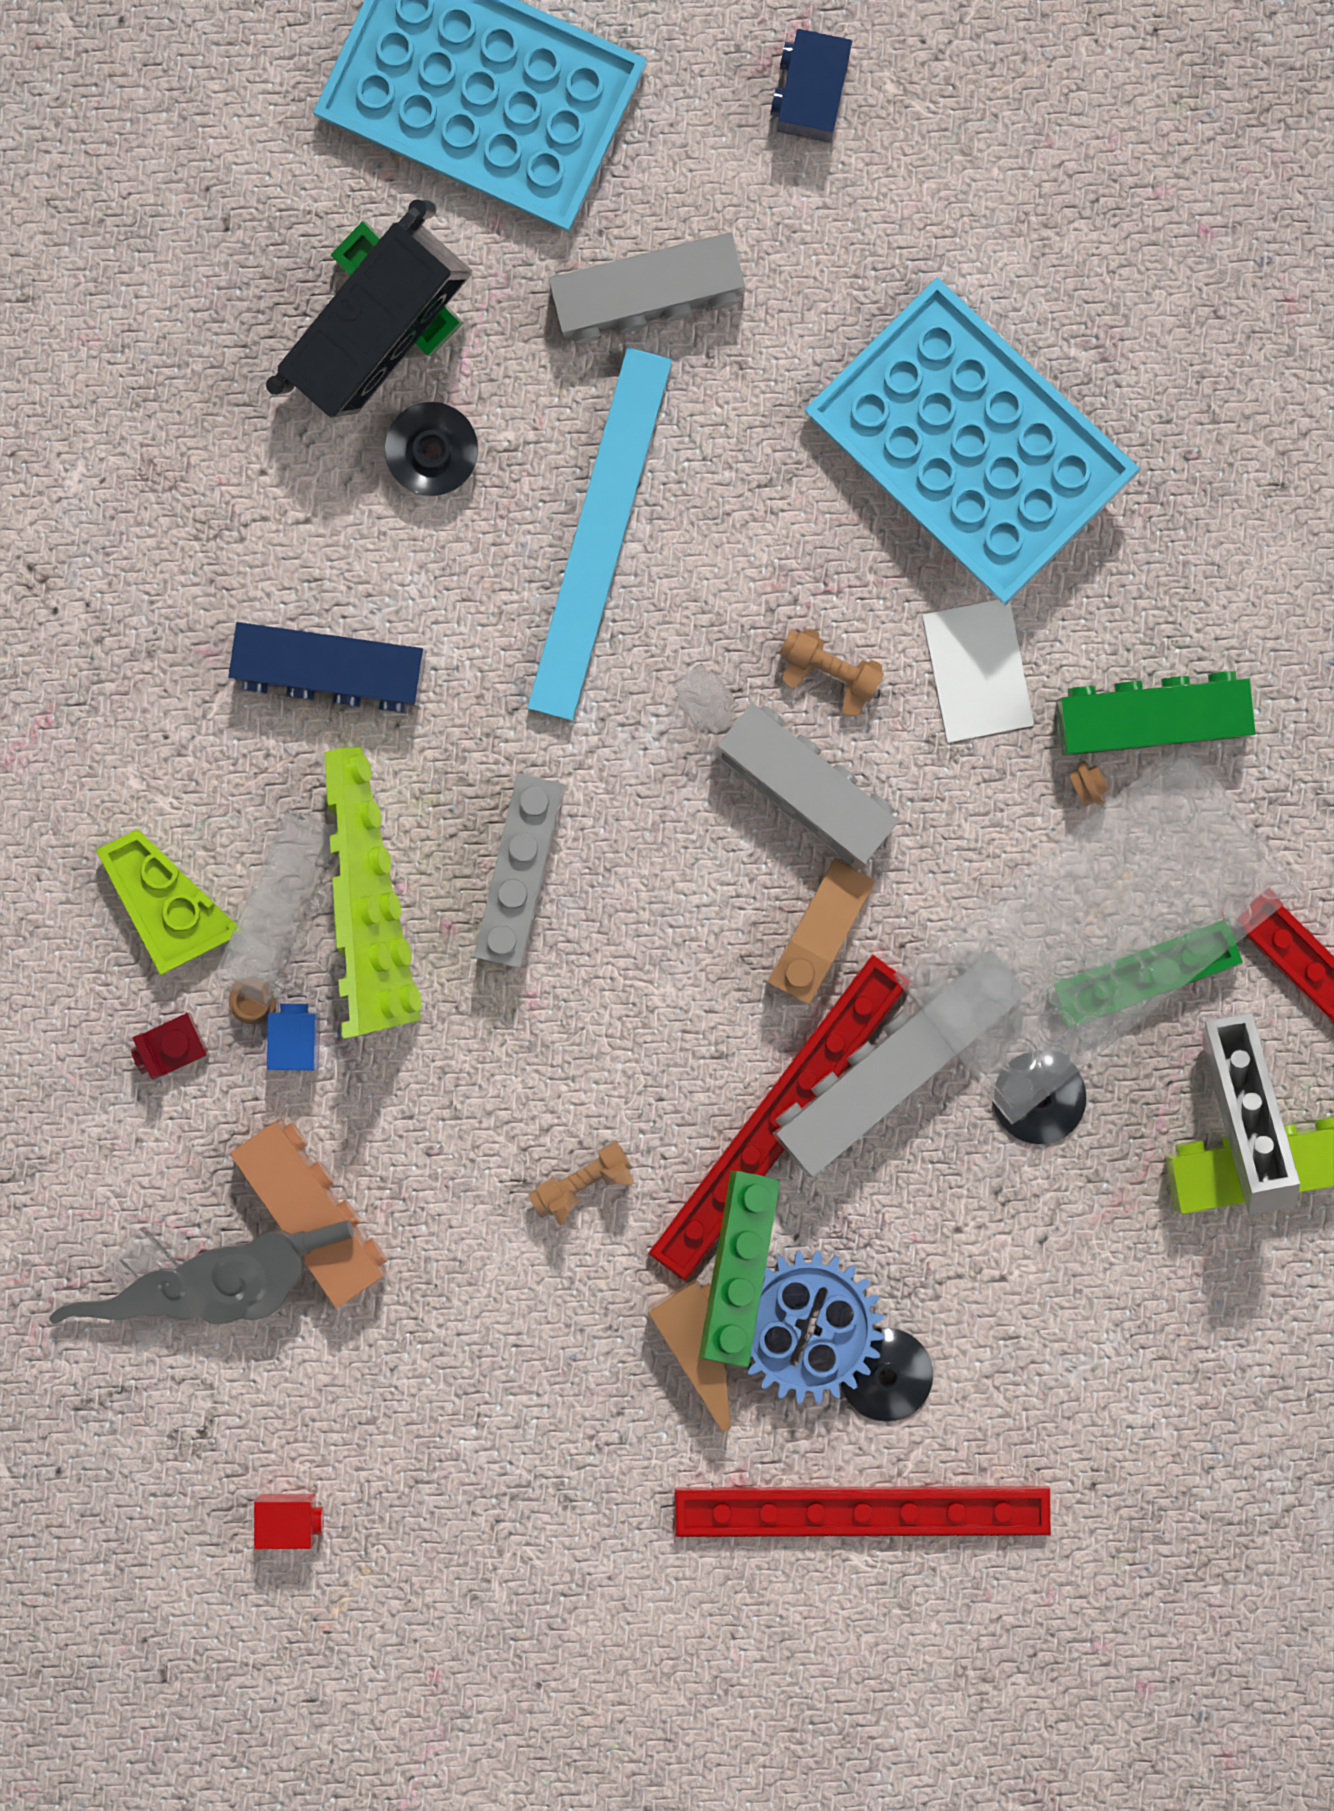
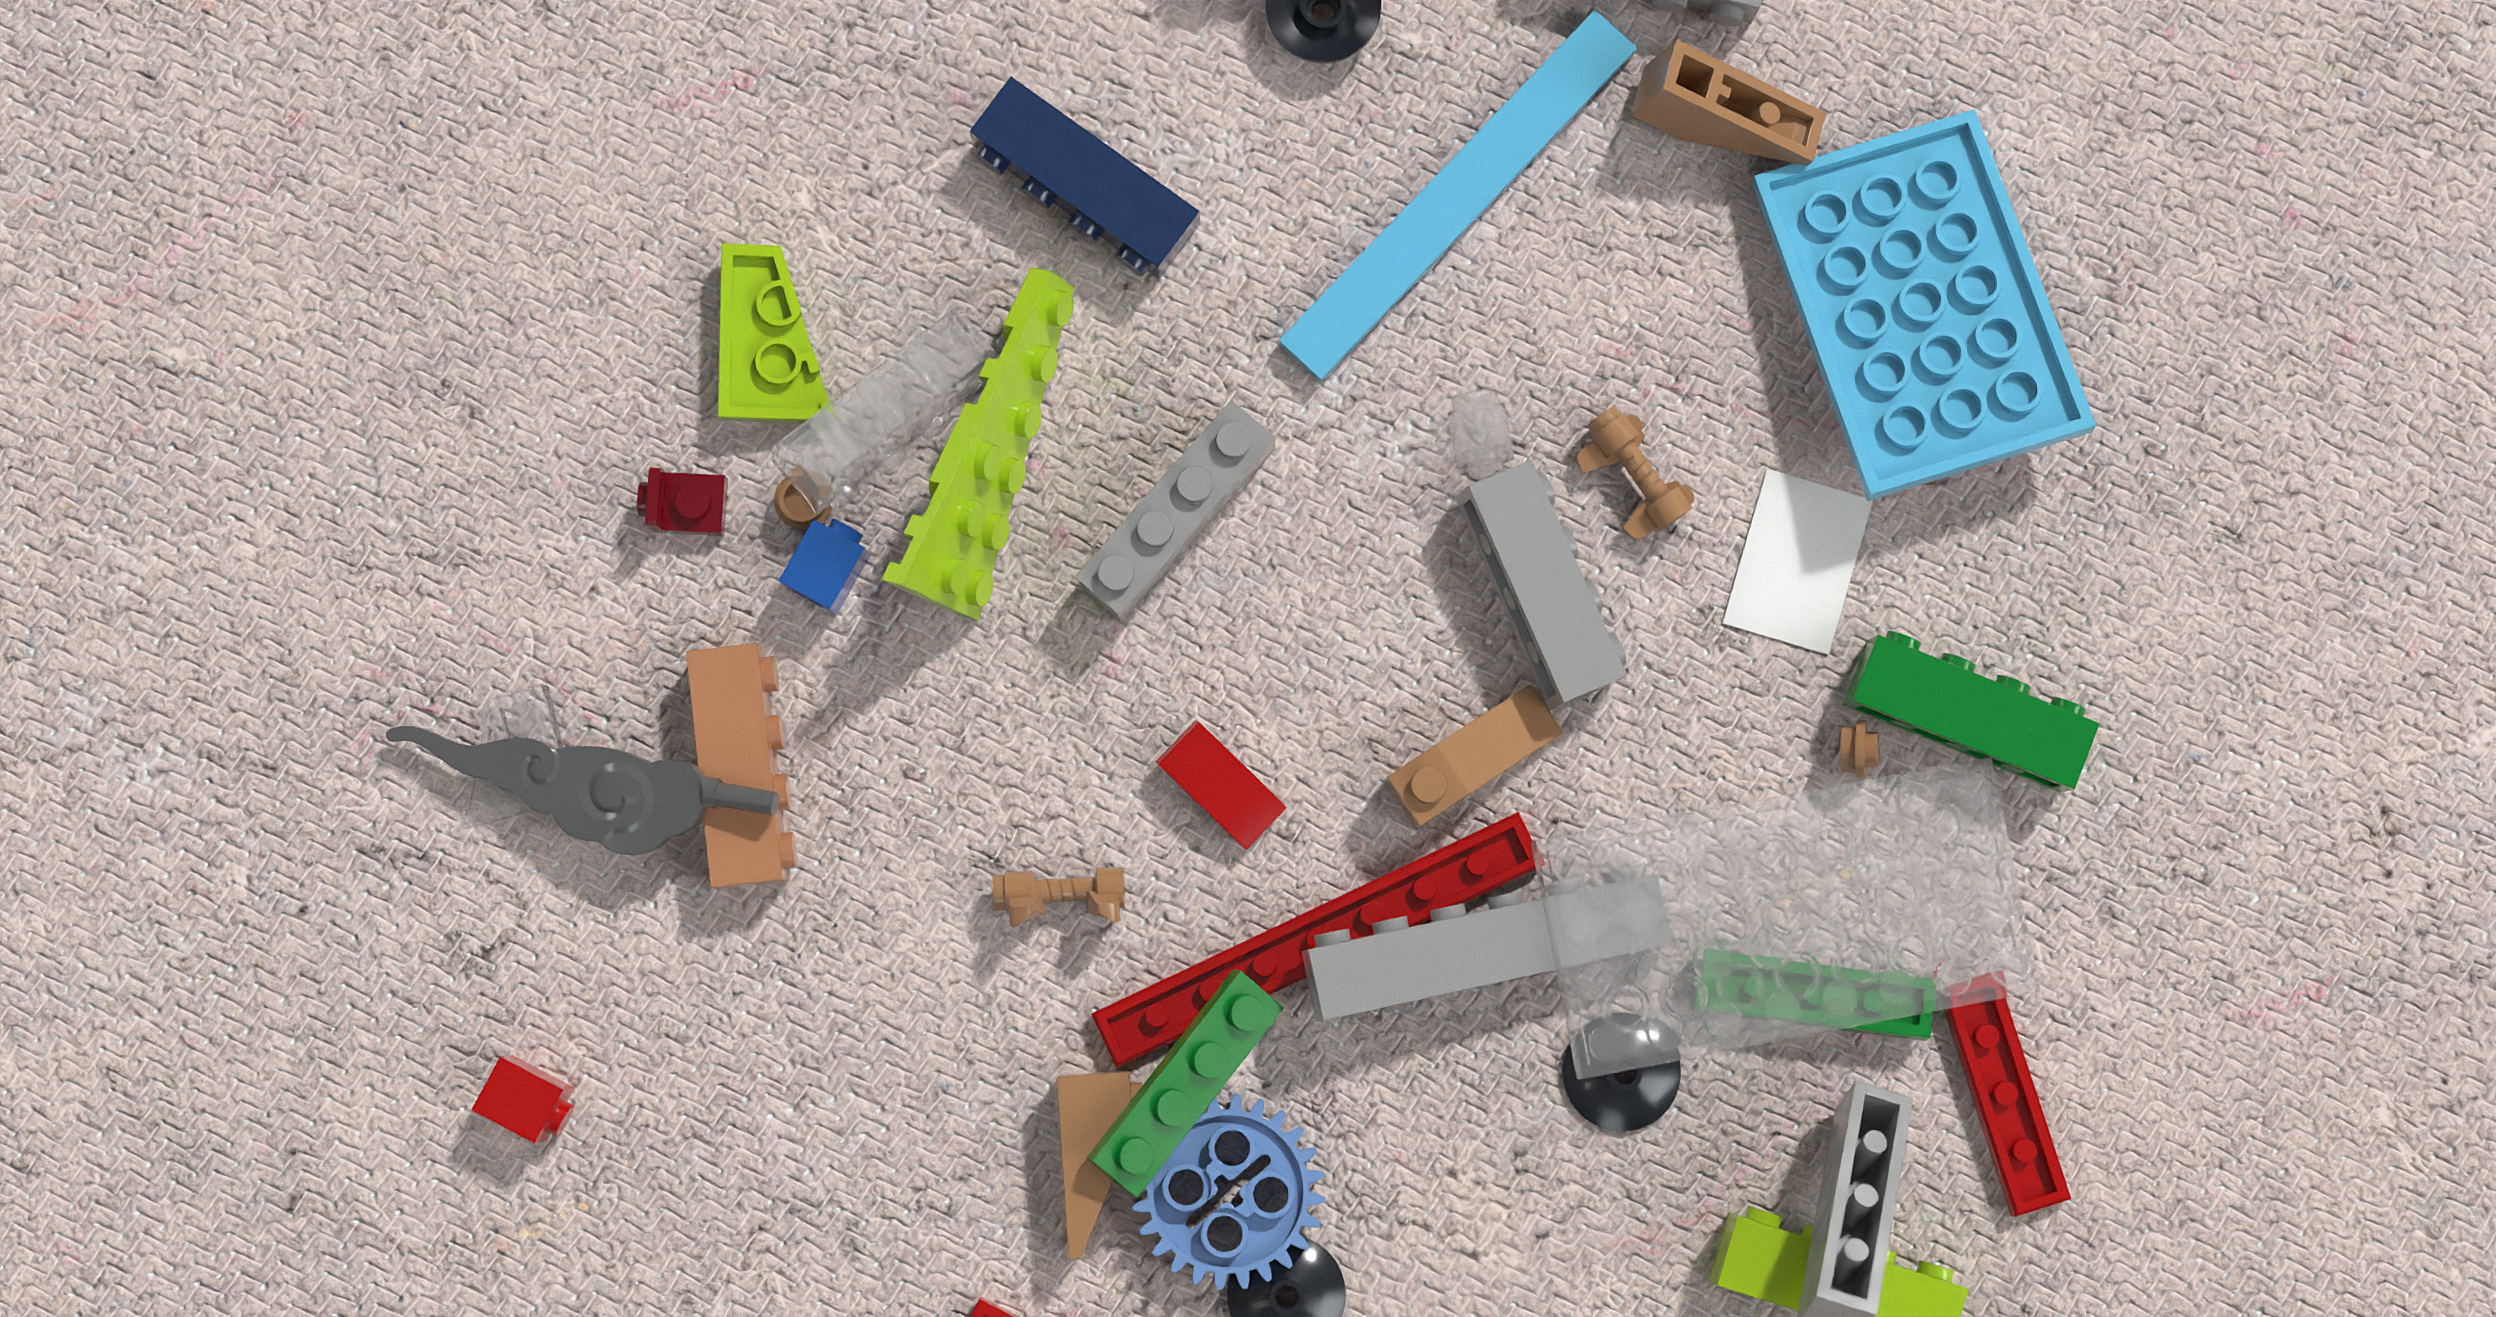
camera: 25 degrees right, 5 degrees down
none -> red slope [1155,720,1287,850]
none -> medium nougat slope [1630,40,1826,166]

